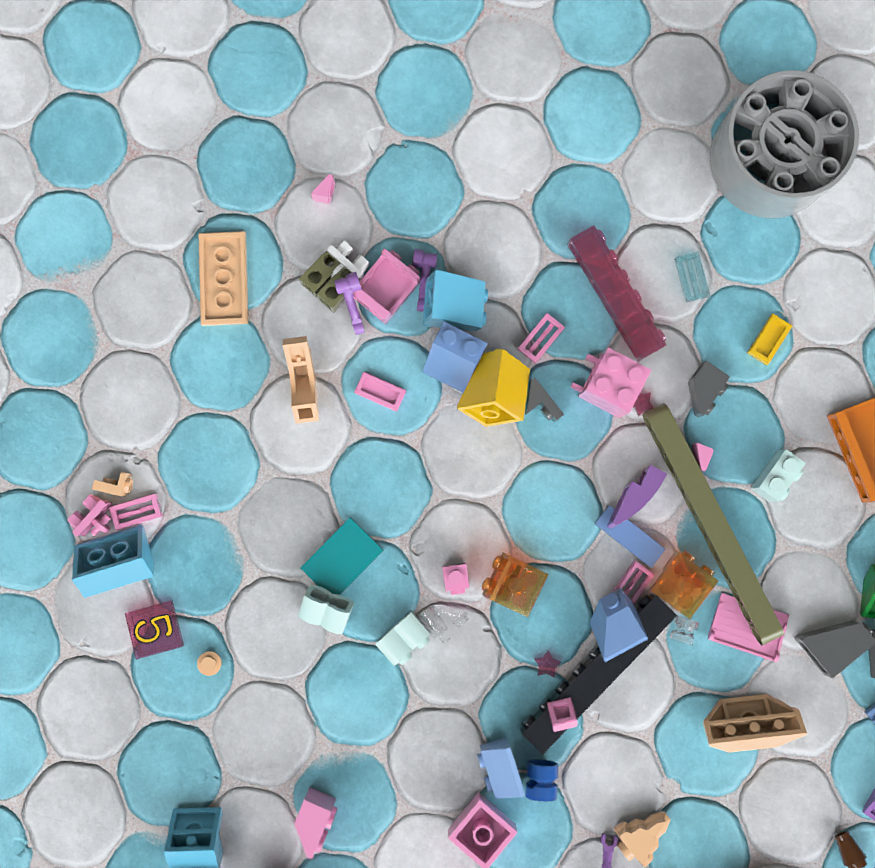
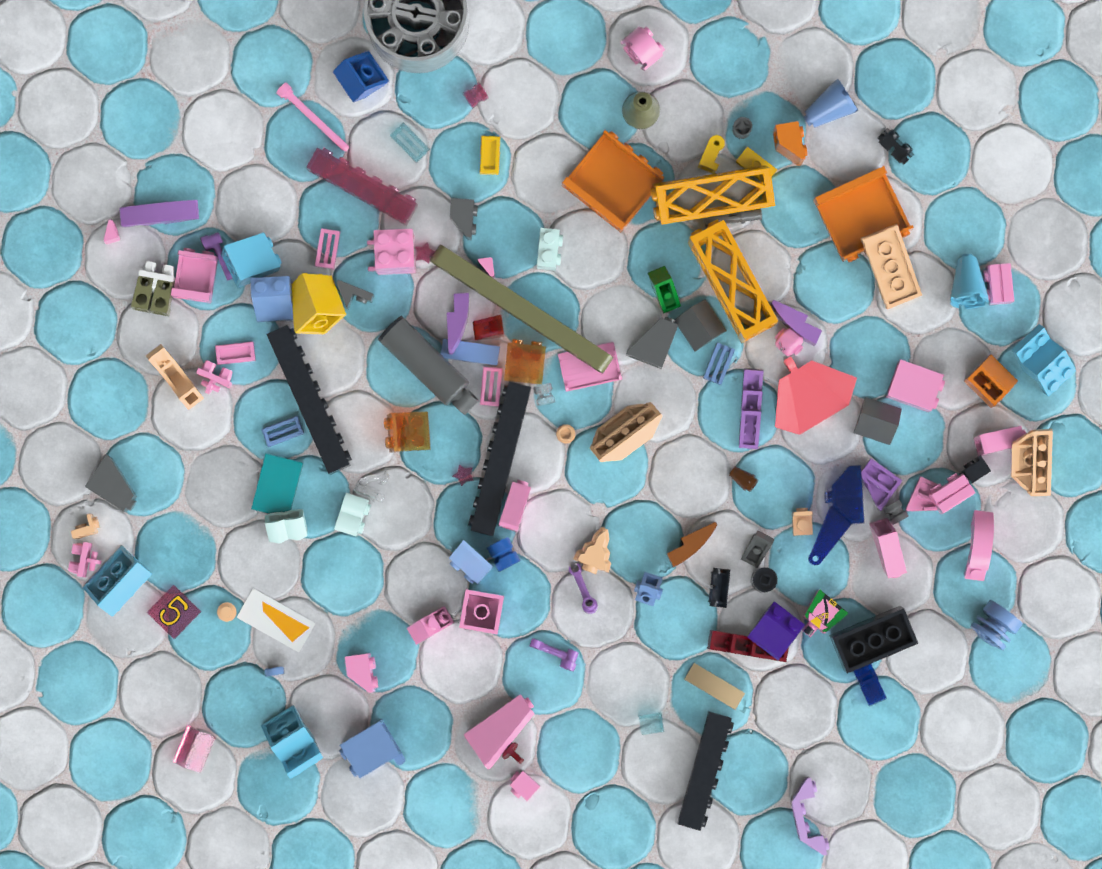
camera: 30 degrees left, 0 degrees up
bright pink tile [109,494,163,530] -> none
light nougat tile [198,231,249,326] -> none
medium lavender brick [334,272,365,335] -> none
bright pink brick [442,563,470,595] -> none
bright pink slope [547,697,577,732] -> none
medium blue slope [590,588,648,661] -> none
none -> dark grey slope [85,455,137,513]
none -> medium lavender slope [120,200,199,227]
none -> clear pink panel [173,726,215,773]
none -> bright pink hips [196,360,233,394]
none -> white sticker [237,588,315,652]
none -> medium blue tile [261,416,304,447]
none -> medium blue tile [264,666,284,677]
none -> black brick [266,325,352,475]
none -> bright pink piece [276,82,349,151]
none -> blue slope [332,51,390,103]
none -> dark grey piece [378,315,479,415]
none -> bright pink slope [407,606,454,645]
none -> clear pink wheel [463,82,489,108]
none -> clear red slope [473,315,504,340]
none -> bright pink slope [499,480,531,532]
none -> light nougat plate [556,424,576,444]

